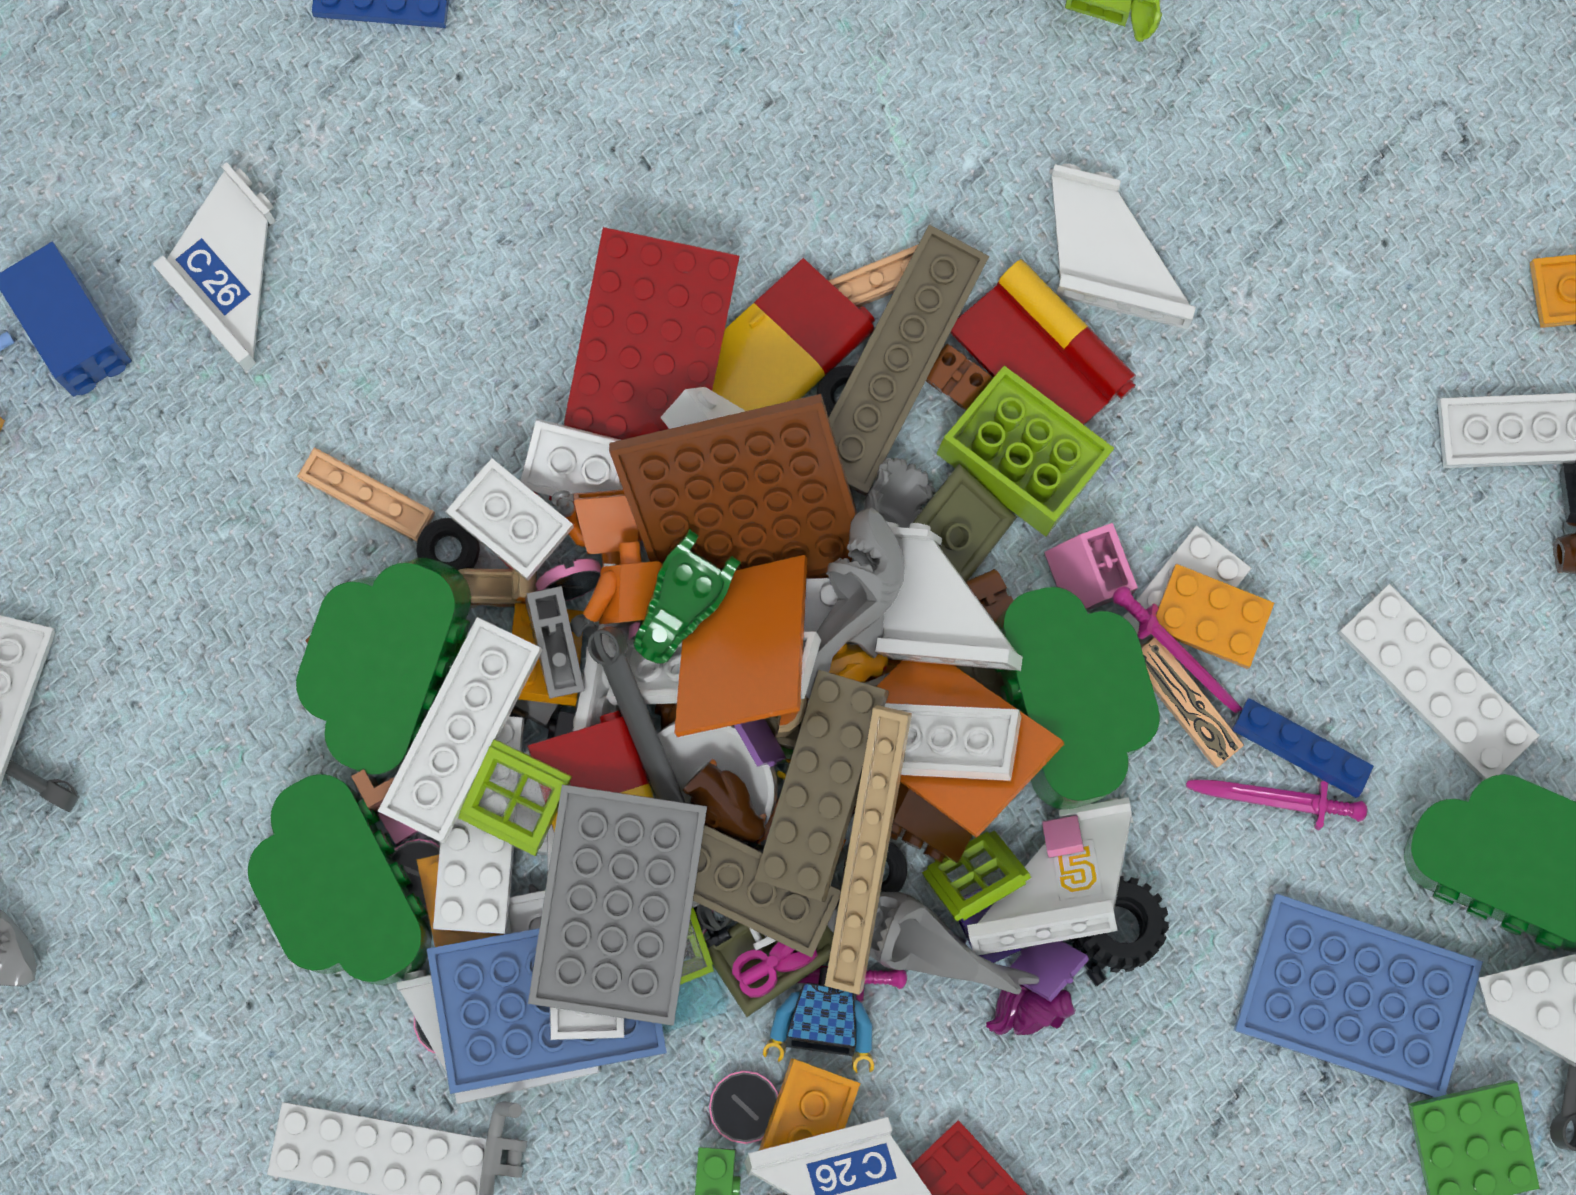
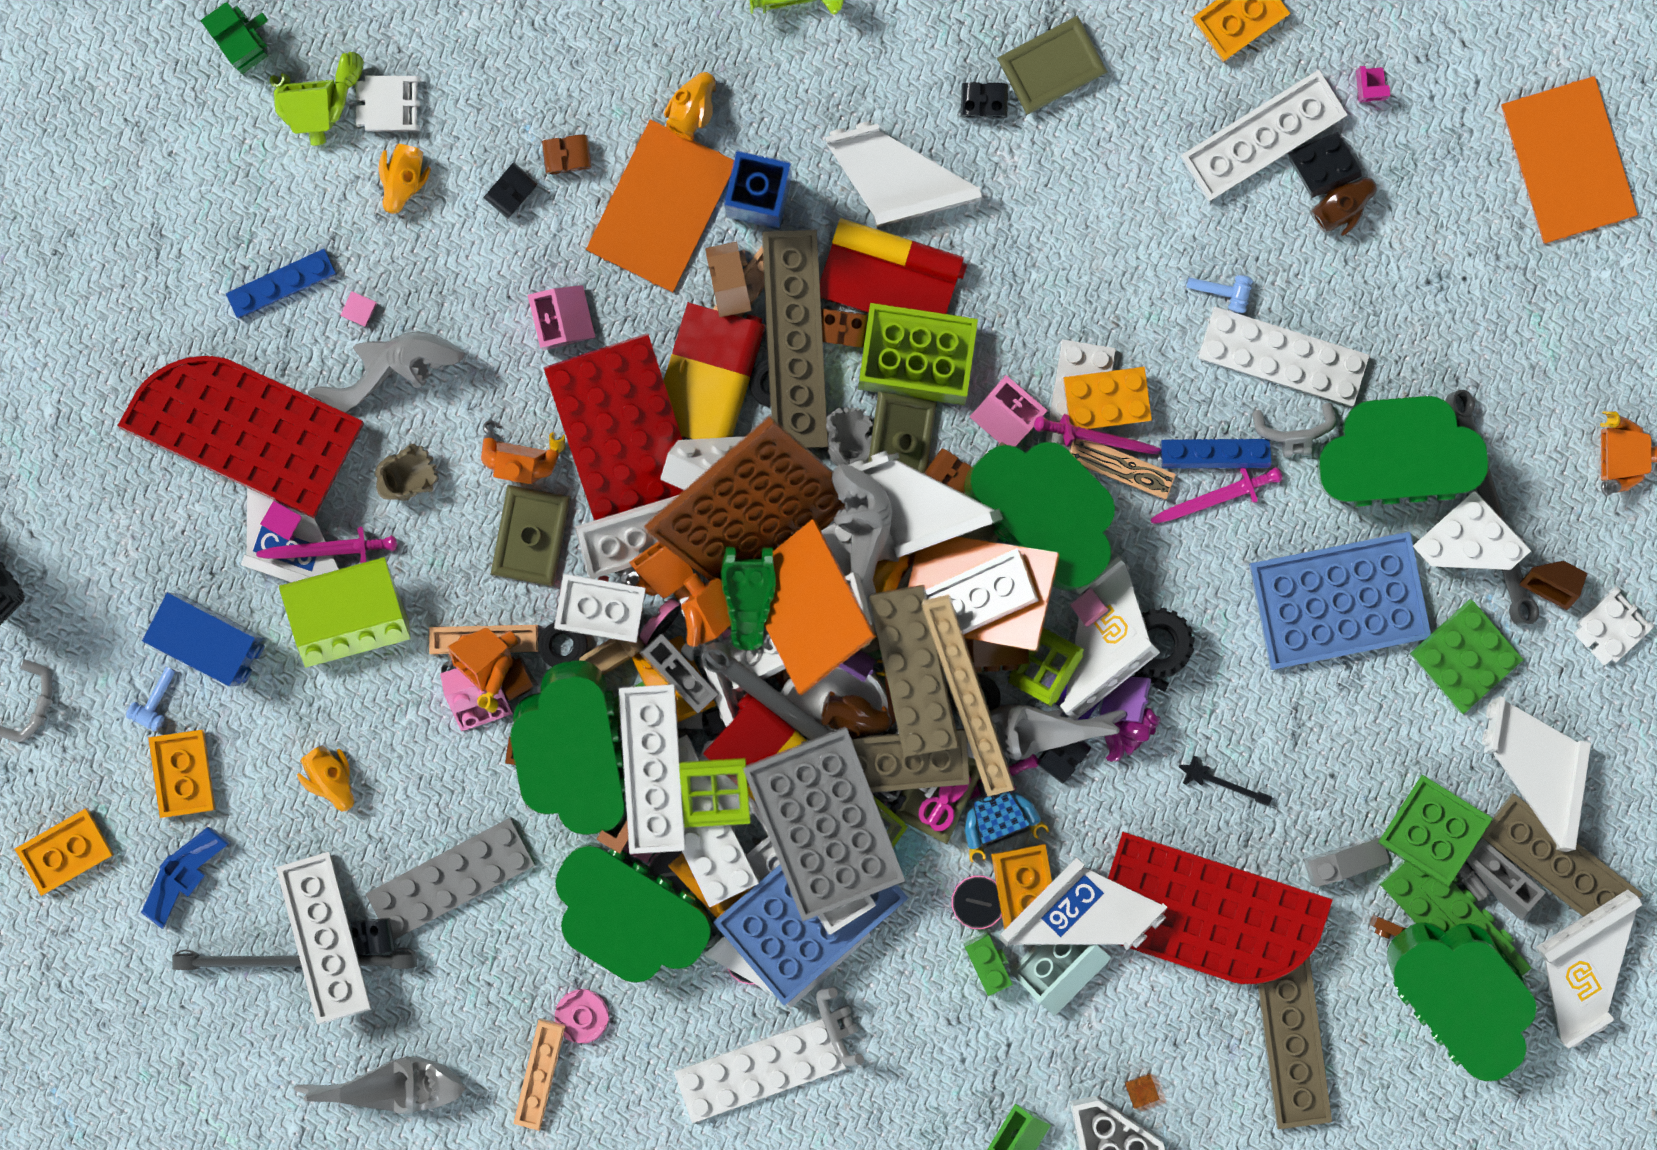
camera: 30 degrees left, 10 degrees up
none -> red plate [117,356,364,518]
none -> dark pink sword [256,527,397,564]
none -> dark pink panel [260,500,302,541]
none -> lime slope [279,557,411,668]
none -> light orange animal [297,745,355,812]
none -> light grey piece [308,331,465,413]
none -> bright pink tile [340,291,377,327]
none -> black piece [351,918,395,955]
none -> light grey plate [366,817,536,940]
none -> dark tan hair [375,443,439,501]
none -> bright pink slope [440,668,513,732]
none -> orange torso [441,628,518,713]
none -> orange torso [481,420,565,484]
none -> black piece [483,162,539,219]
none -> olive piece [490,485,571,587]
none -> reddish brown slope [502,656,539,700]
none -> light nougat tile [513,1018,566,1131]
none -> bright pink slope [528,285,596,351]
none -> dark orange piece [542,135,592,175]
none -> bright pink tile [555,989,609,1043]
none -> orange piece [586,119,734,293]
none -> light orange animal [664,72,716,141]
none -> medium nougat brick [705,241,755,317]
none -> blue brick [724,151,792,230]
none -> black piece [960,82,1009,119]
none -> olive piece [997,15,1108,115]
none -> black piece [1037,740,1091,784]
none -> black piece [1178,756,1272,806]
none -> light blue piece [1186,275,1253,313]
none -> light grey piece [1252,403,1336,457]

